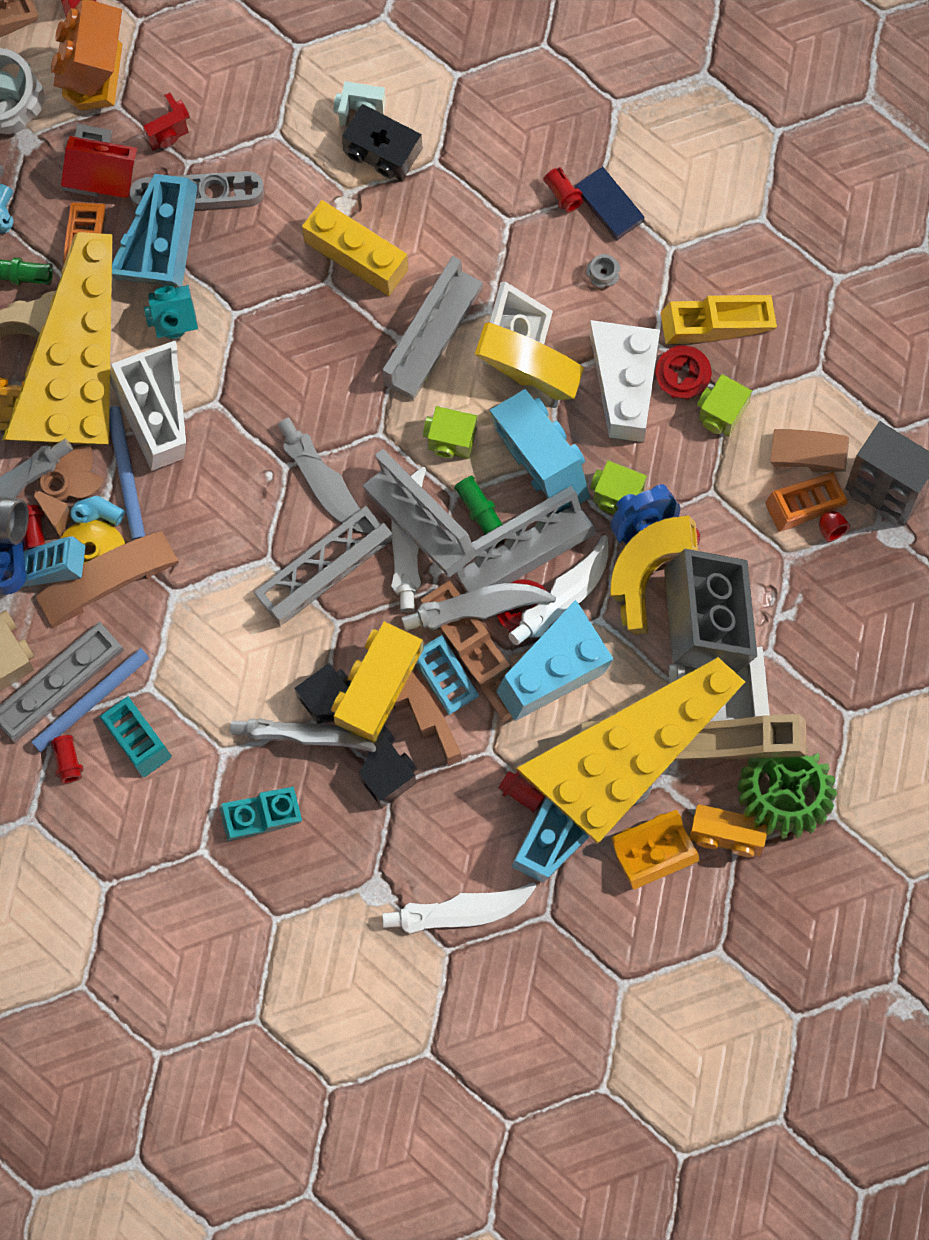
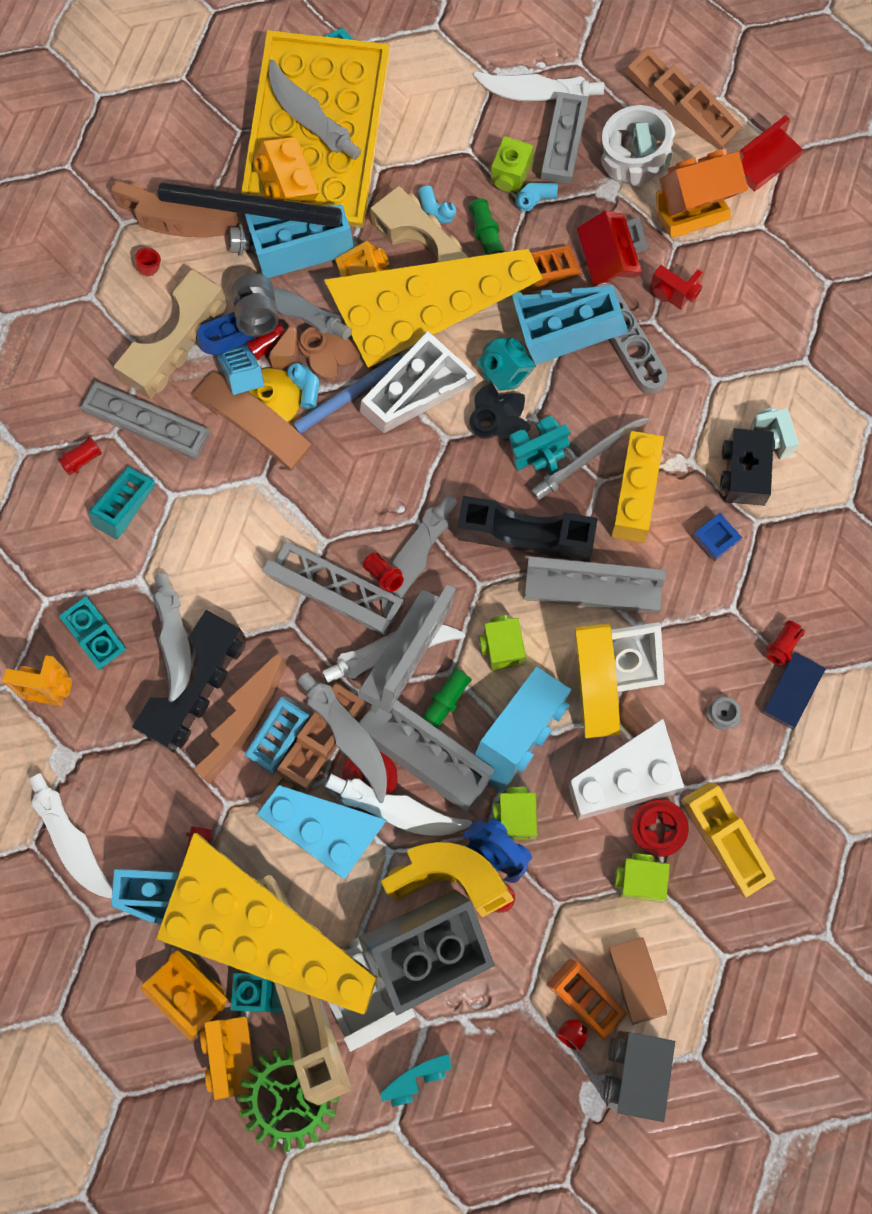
camera: 70 degrees right, 0 degrees up
medium blue bar [31,648,150,753] -> none
yellow brick [331,621,424,743] -> none
none -> light orange bracket [2,655,72,707]
none -> teal slope [230,973,284,1013]
none -> red pin [363,552,404,592]
none -> teal slope [380,1054,452,1107]
none -> black arch [457,496,598,562]
none -> black plate [469,383,531,440]
none -> teal hips [509,416,570,474]
none -> light grey sword [531,417,649,500]
none -> blue plate [693,513,742,561]

